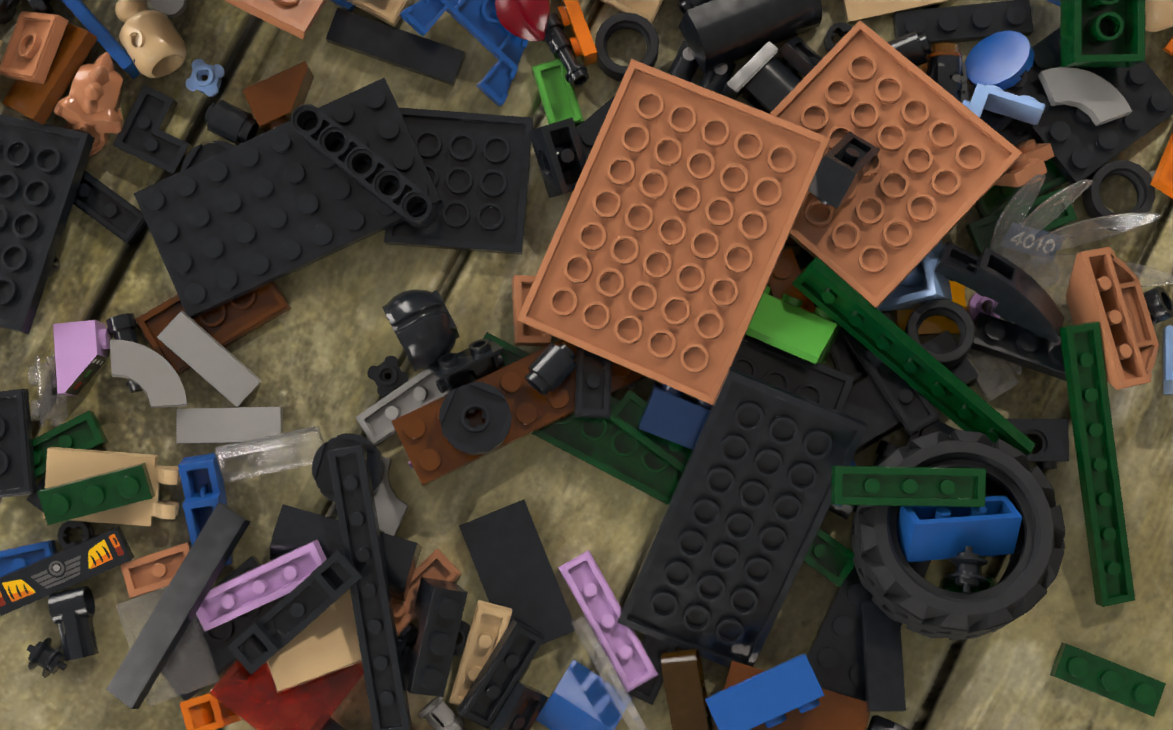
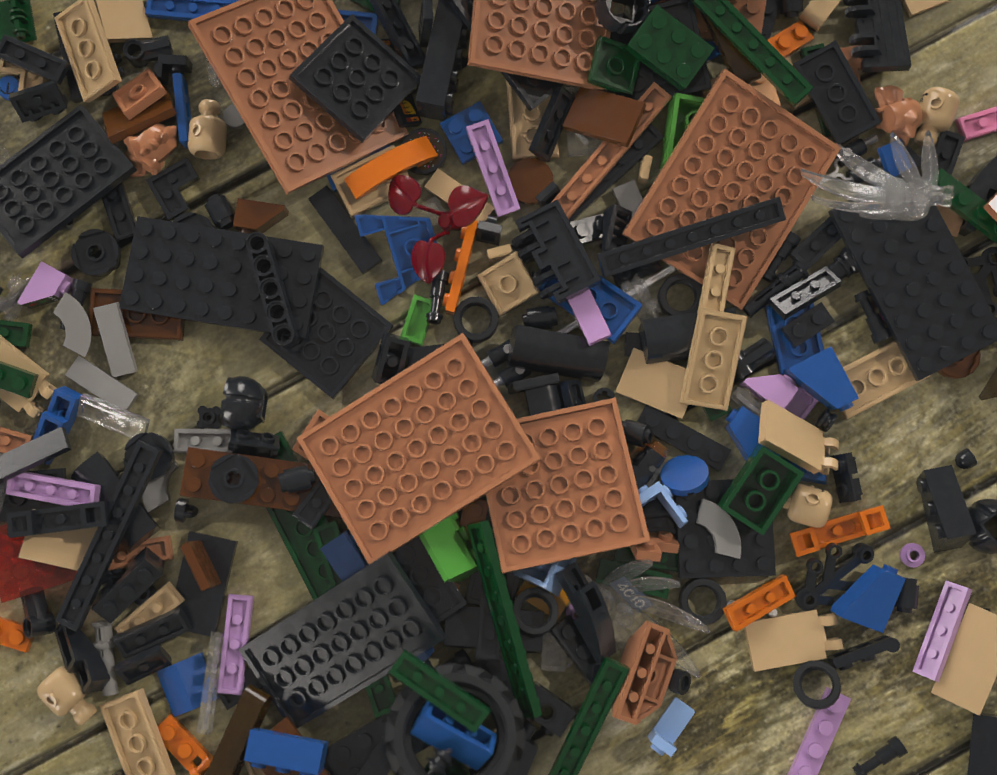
camera: 35 degrees right, 0 degrees up
light blue plate [185,59,225,97] -> none
black slope [809,132,880,209] -> none
none -> black plate [71,229,121,277]
none -> black tile [174,498,199,523]
none -> reddish brown tile [180,540,222,591]

